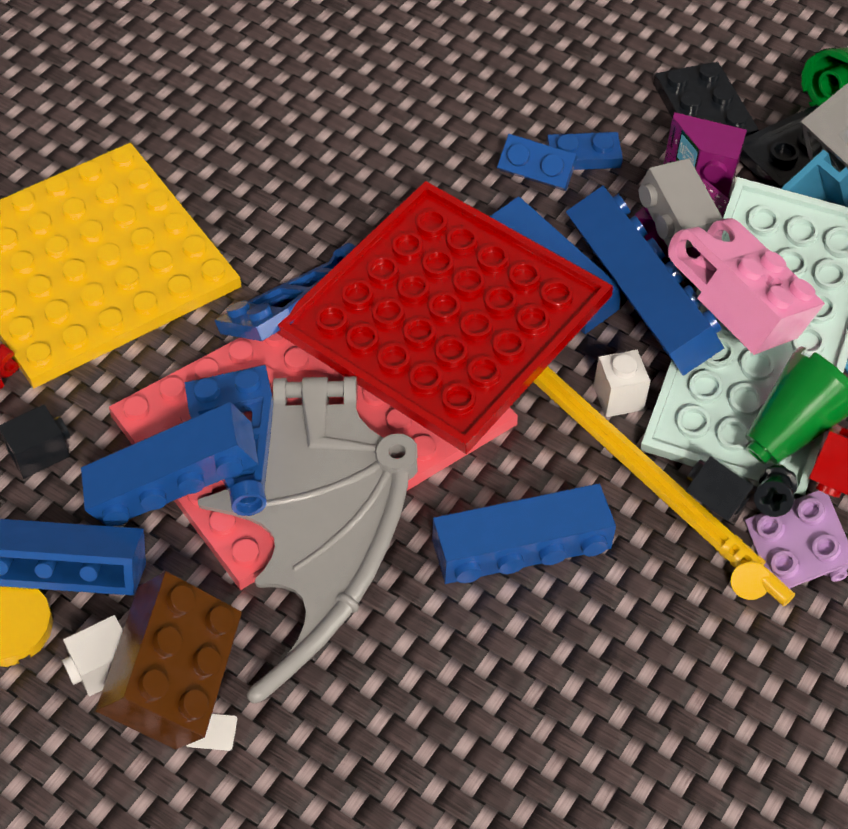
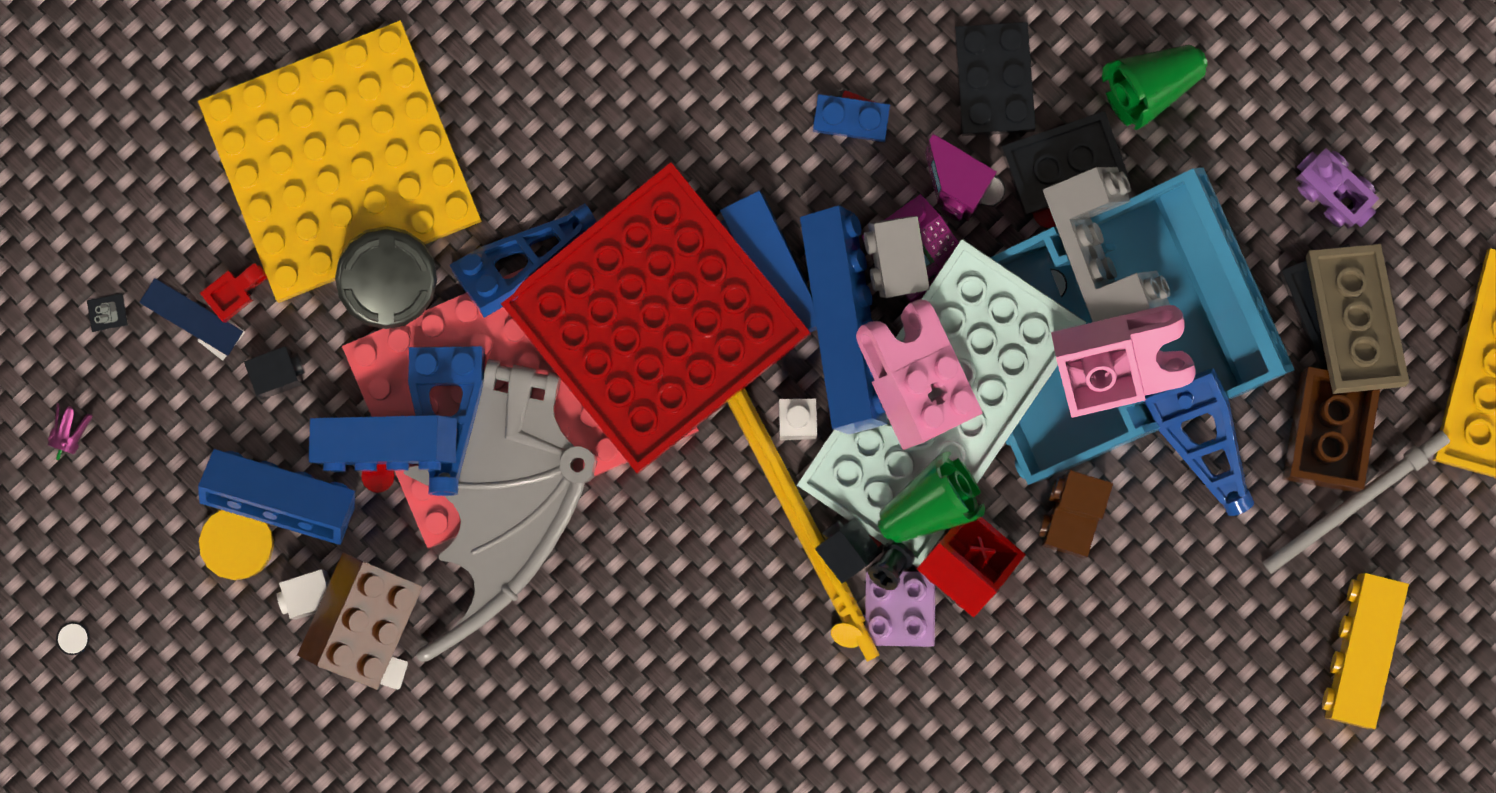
camera: 15 degrees right, 30 degrees up
blue brick [432,483,616,584] -> none
blue plate [497,134,578,191] -> none
none -> pearl dark grey piece [335,226,437,329]
none -> red sticker [361,464,394,493]

